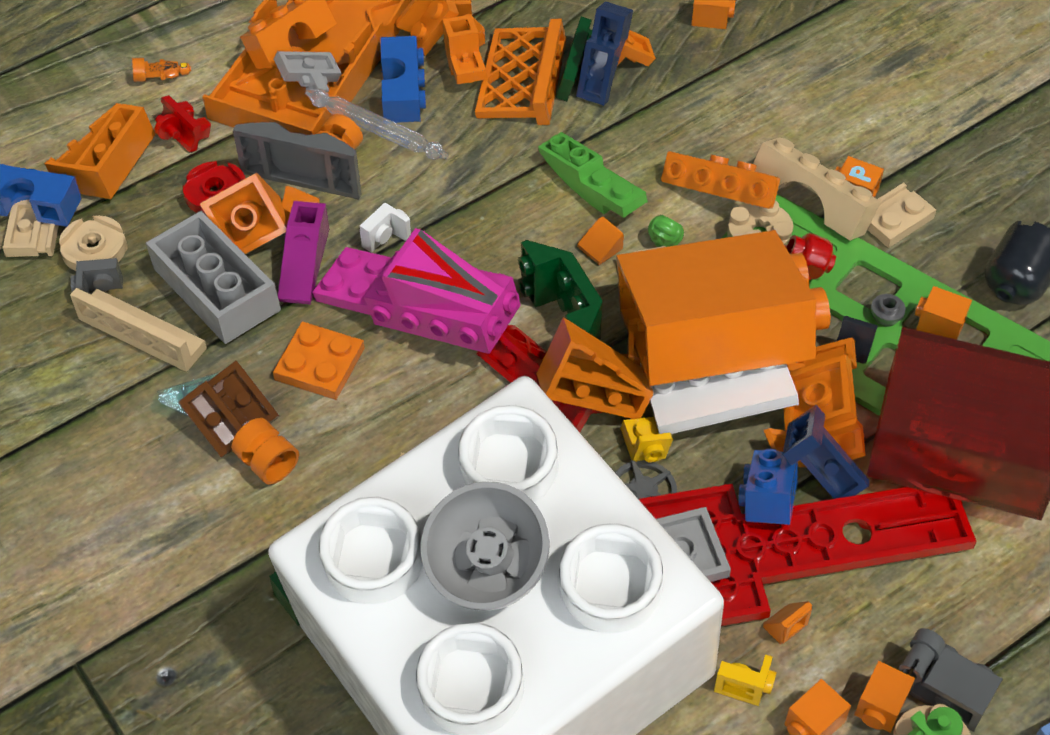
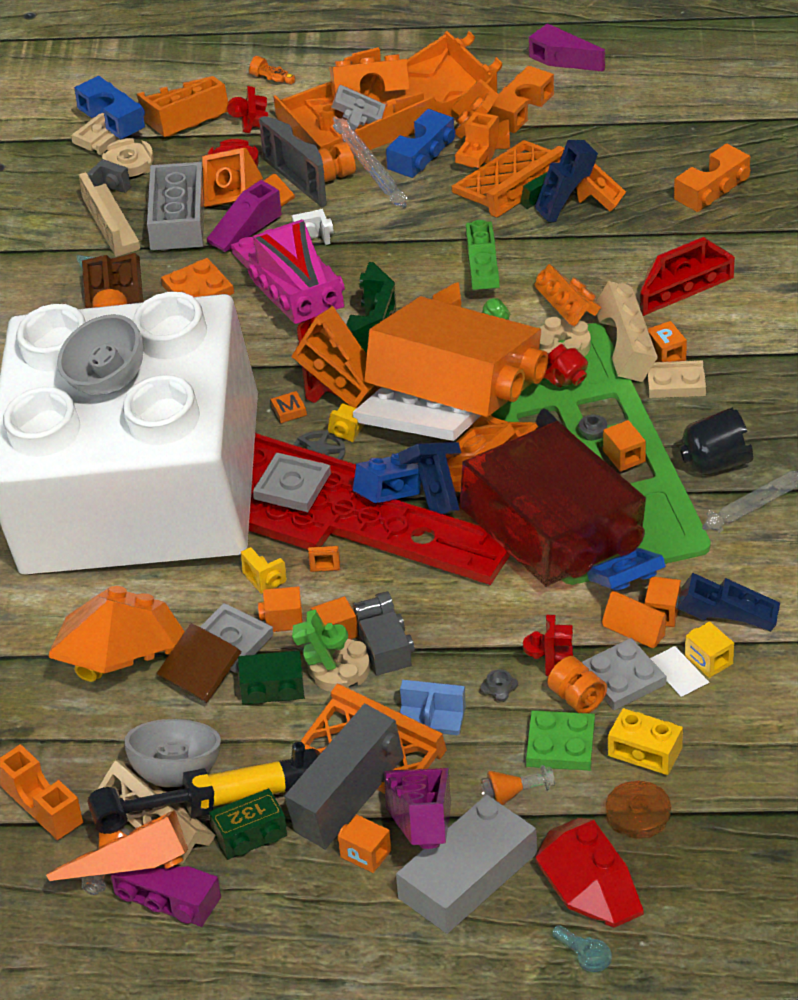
camera: 40 degrees right, 10 degrees down
none -> red wedge [640,237,735,316]

